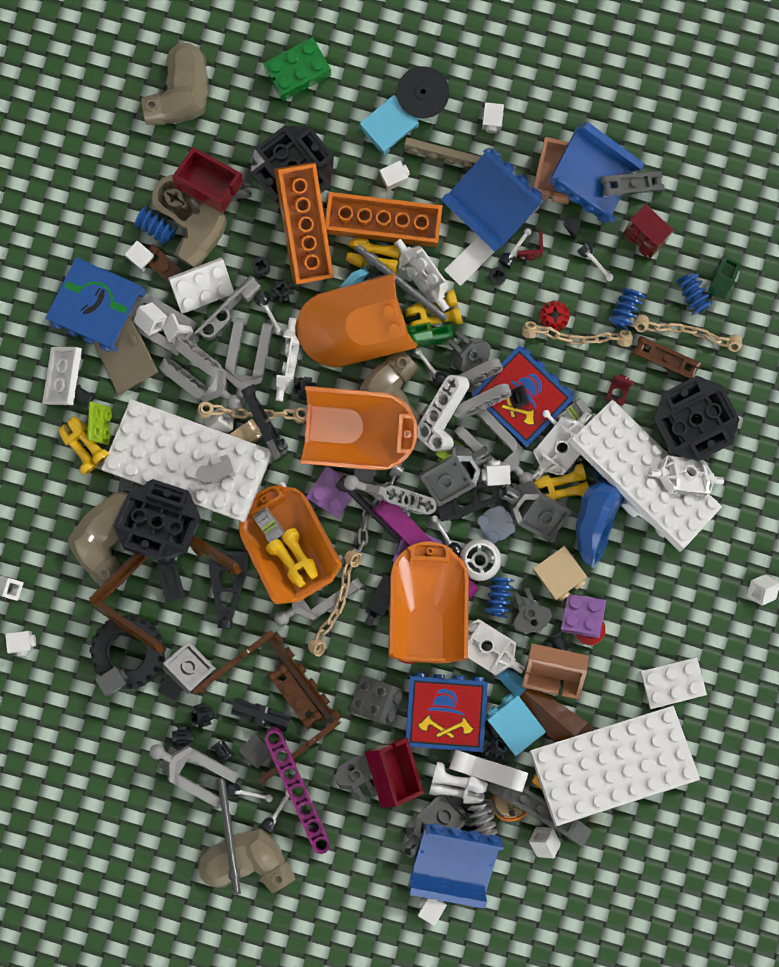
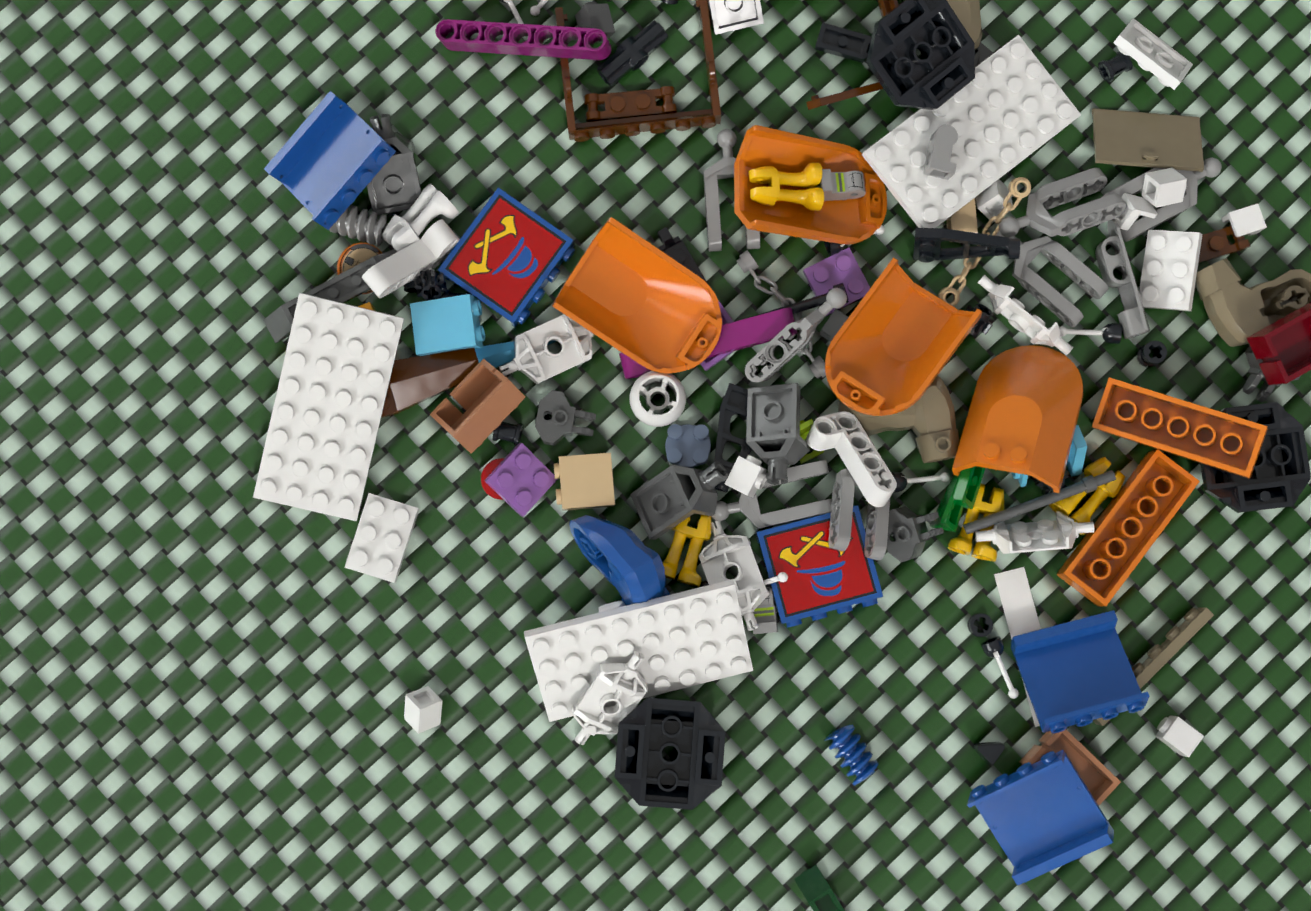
camera: 120 degrees right, 0 degrees up
blue panel [46,257,147,352] -> none
yellow piece [58,416,110,476] -> none
lime hinge [87,402,112,445] -> none
blue piece [135,206,178,245] -> none
black plate [209,551,249,629] -> none
black gear [271,279,294,303] -> none
tan piece [308,550,362,656] -> none
dark grey hinge [335,756,377,803] -> none
dark grey bracket [349,675,404,726] -> none
medium azure panel [360,95,419,156] -> none
dark red piece [365,738,424,808] -> none
white brick [380,161,410,191] -> none
black piece [397,66,450,119] -> none
white brick [418,897,447,926] -> none
hinge [431,515,462,556] -> none
blue piece [484,577,515,618] -> none
black slope [511,385,530,409] -> none
dark red bracket [516,231,543,261] -> none
tan piece [522,321,633,347] -> none
white panel [529,827,561,858] -> none
red gear [539,300,570,331] -> none
hinge [577,241,613,281] -> none
dark grey plate [600,171,665,198] -> none
dark red bracket [605,374,634,406] -> none
dark red piece [623,204,674,258] -> none
reddish brown plate [632,336,702,380] -> none
tan piece [634,315,742,352] -> none
blue piece [676,273,712,316] -> none

